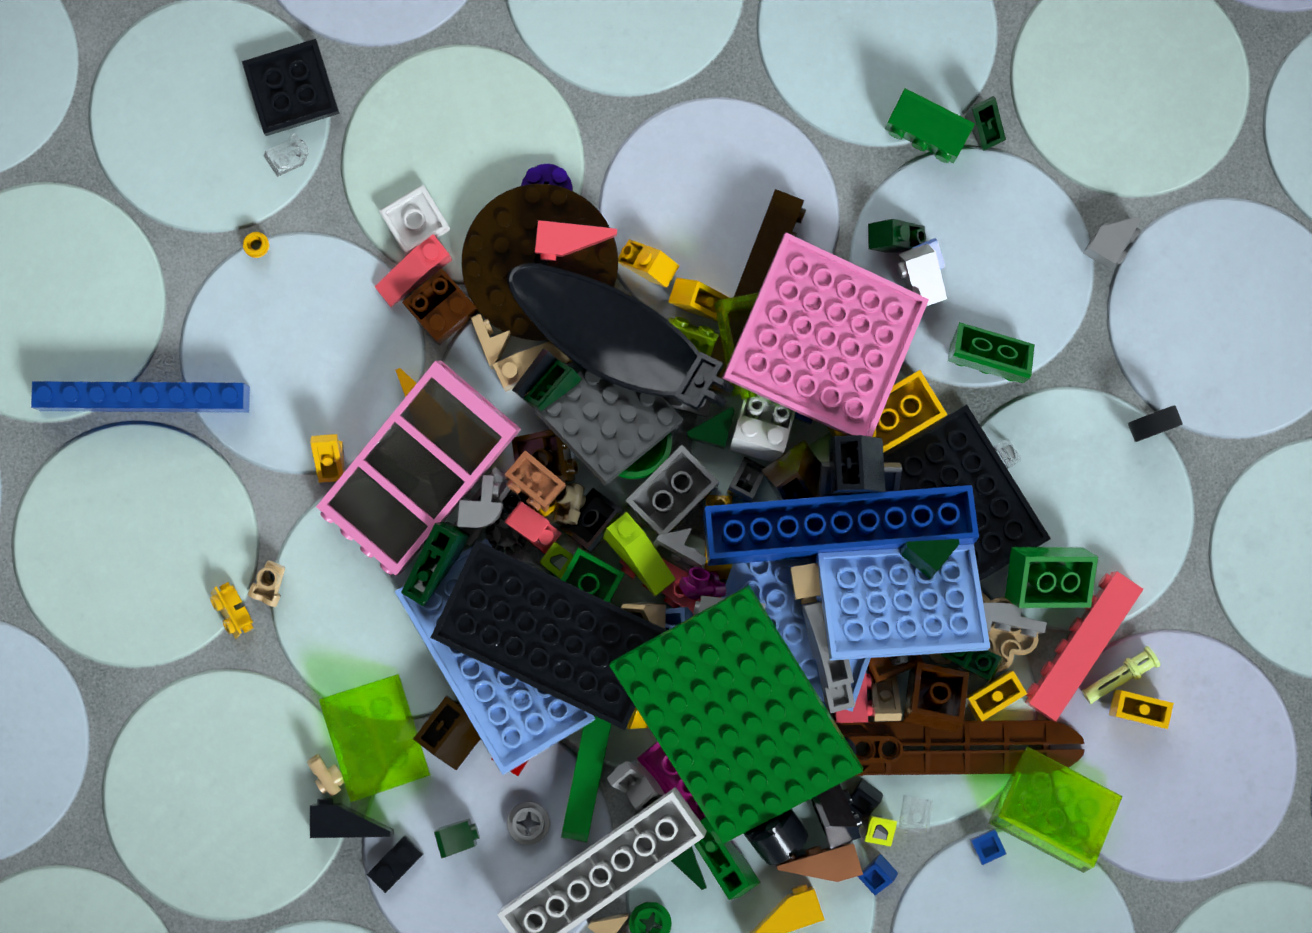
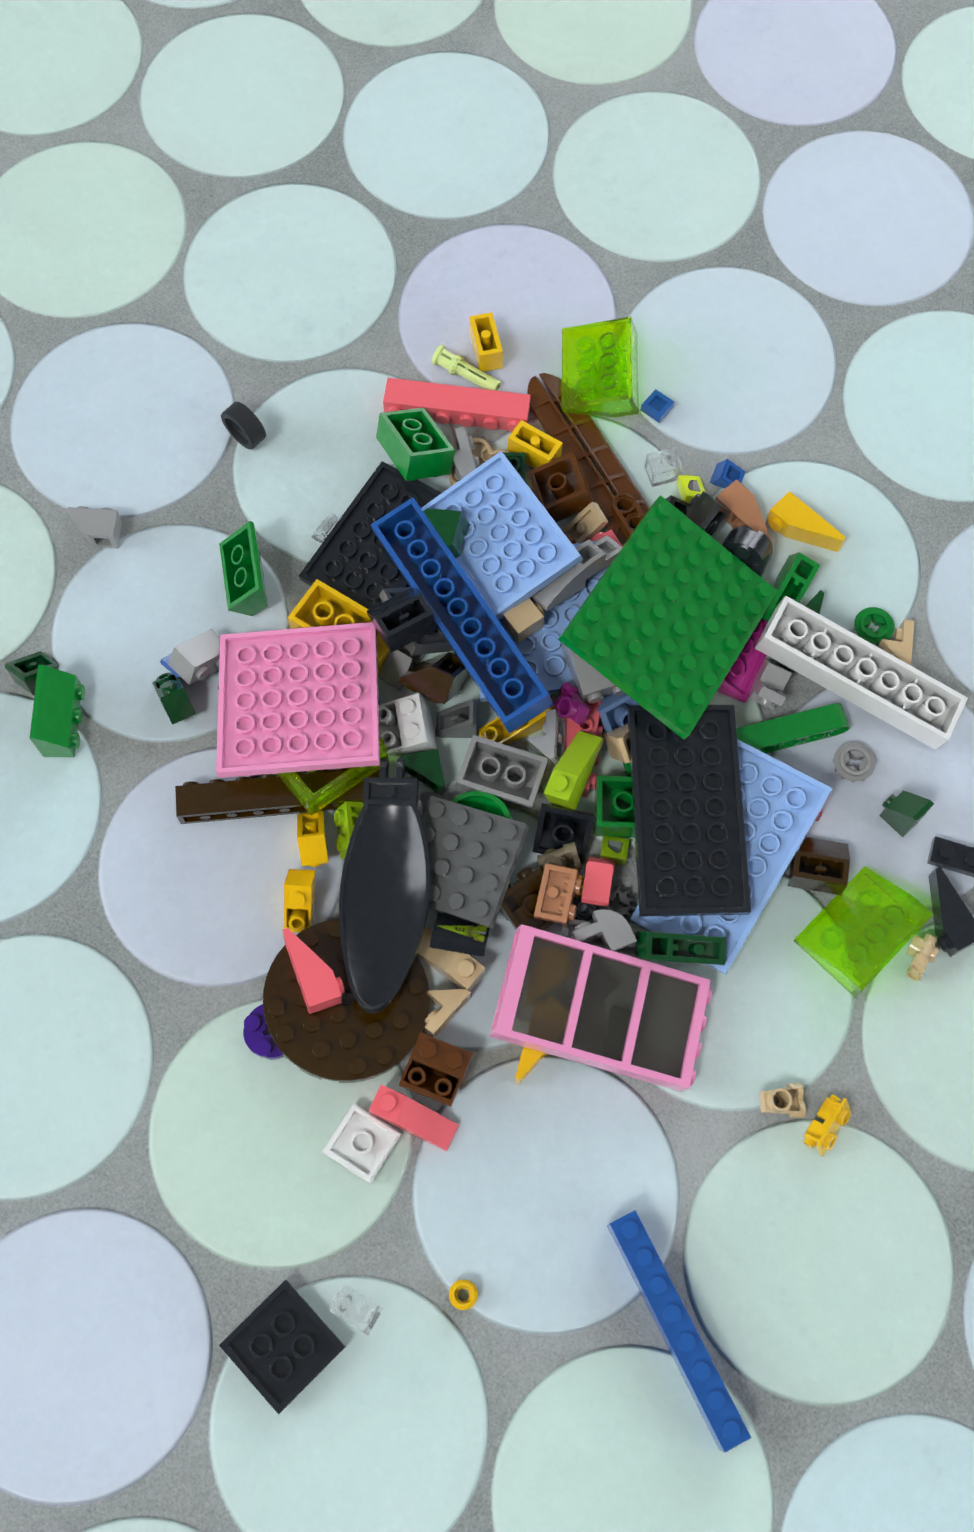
camera: 115 degrees left, 15 degrees down
yellow slope [310,434,345,483] -> none
dark green slope [524,360,582,411] -> none

